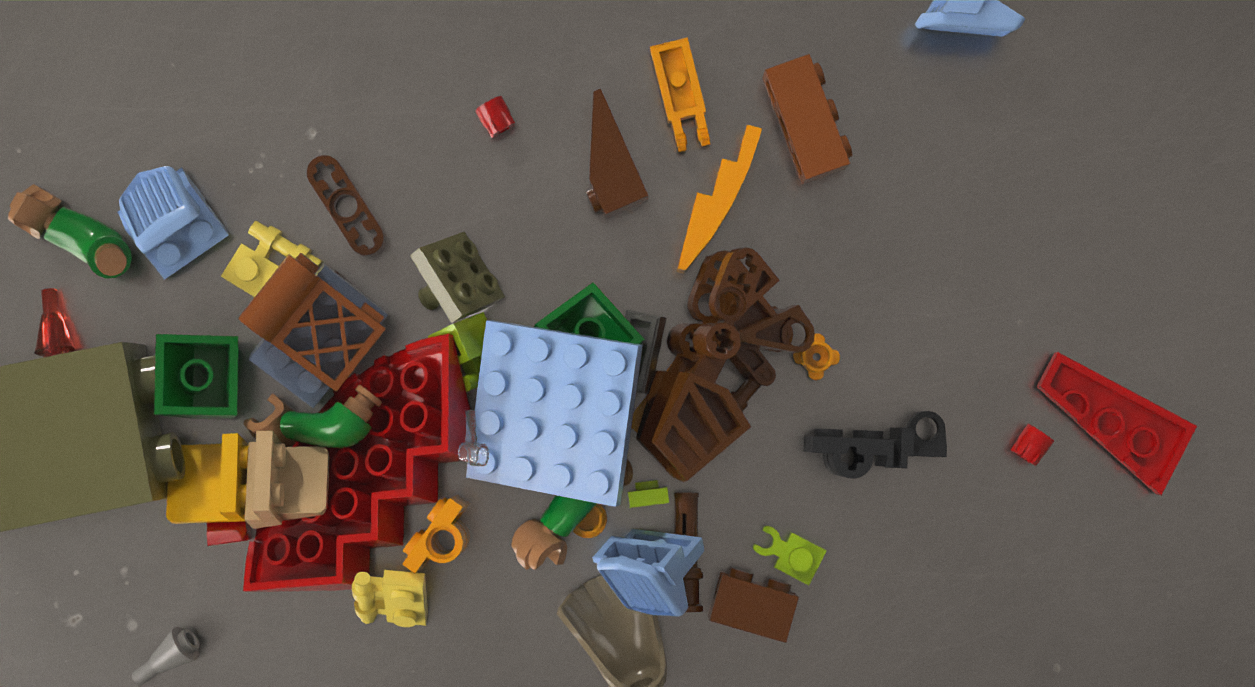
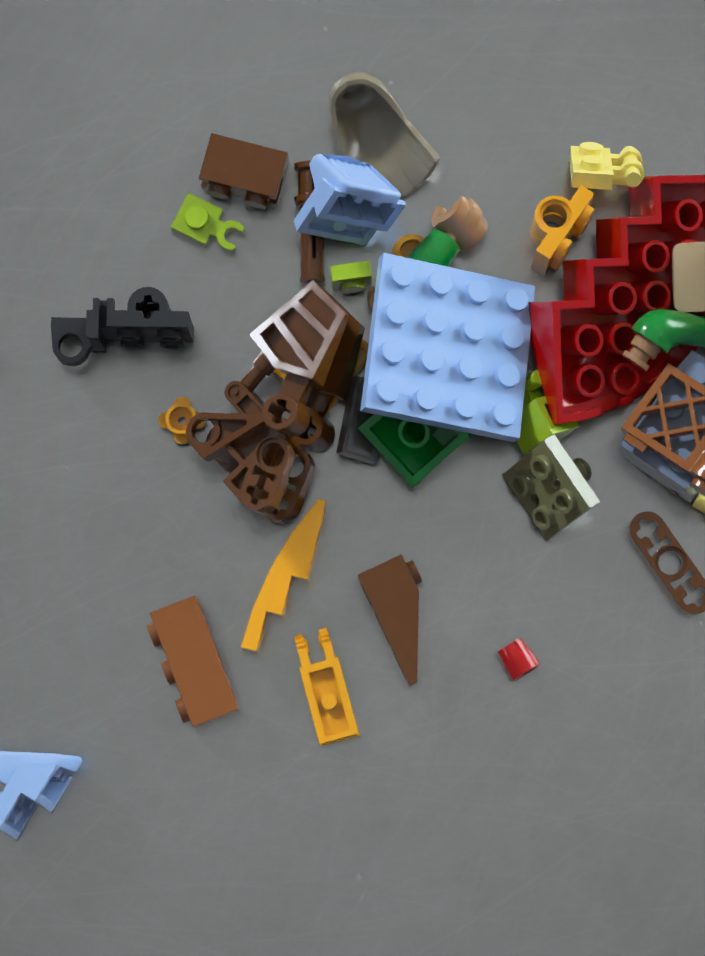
camera: 175 degrees left, 5 degrees down
clear hand [458,410,489,466] -> none

